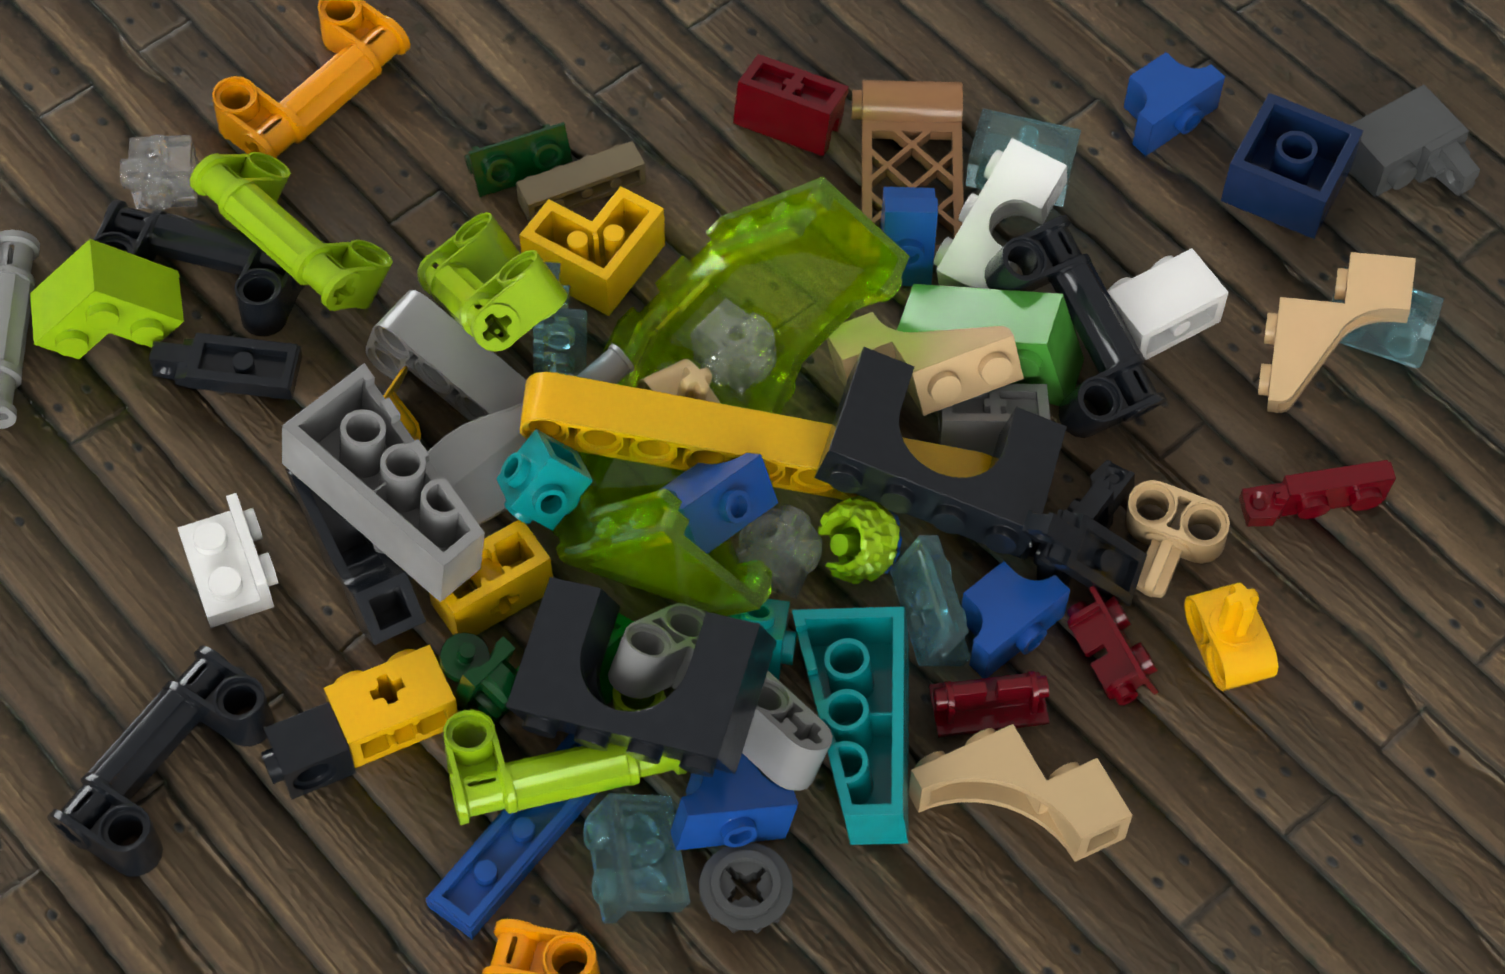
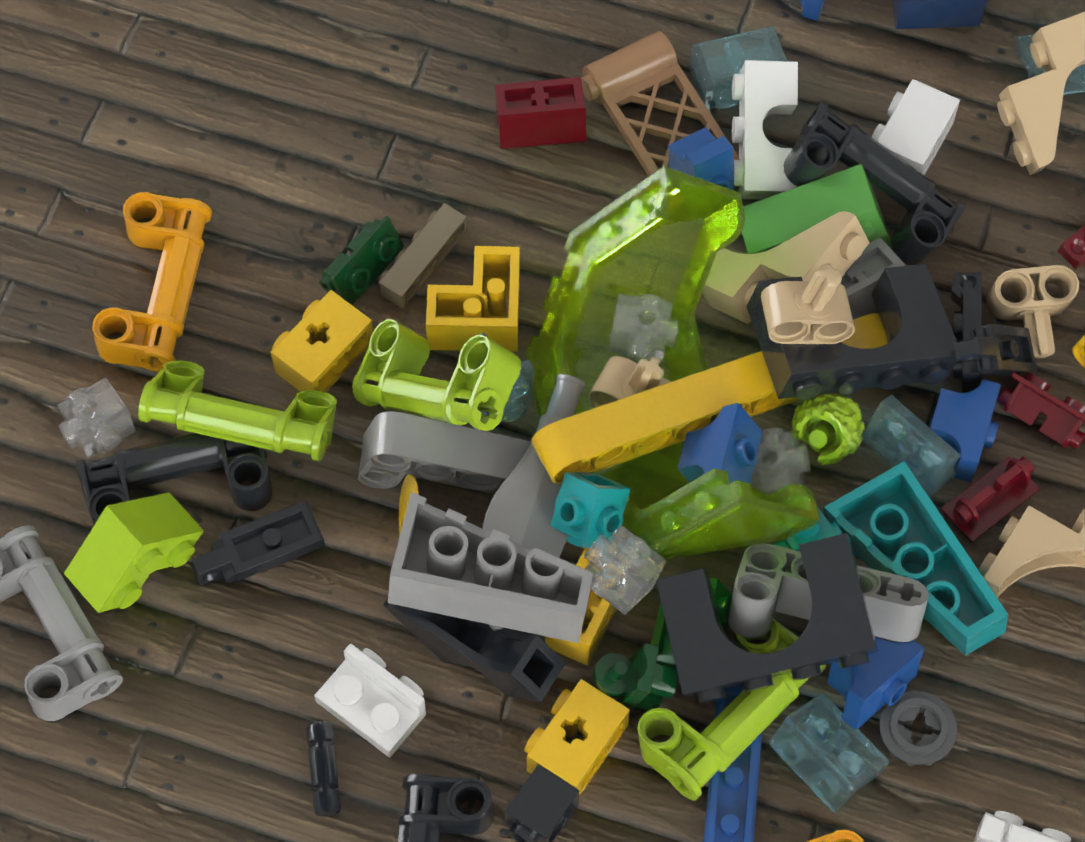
camera: 30 degrees left, 5 degrees up
none -> yellow brick [271,290,373,392]
none -> black axle [306,721,341,817]
none -> clear brick [584,525,666,615]
none -> tan beam [761,264,855,344]

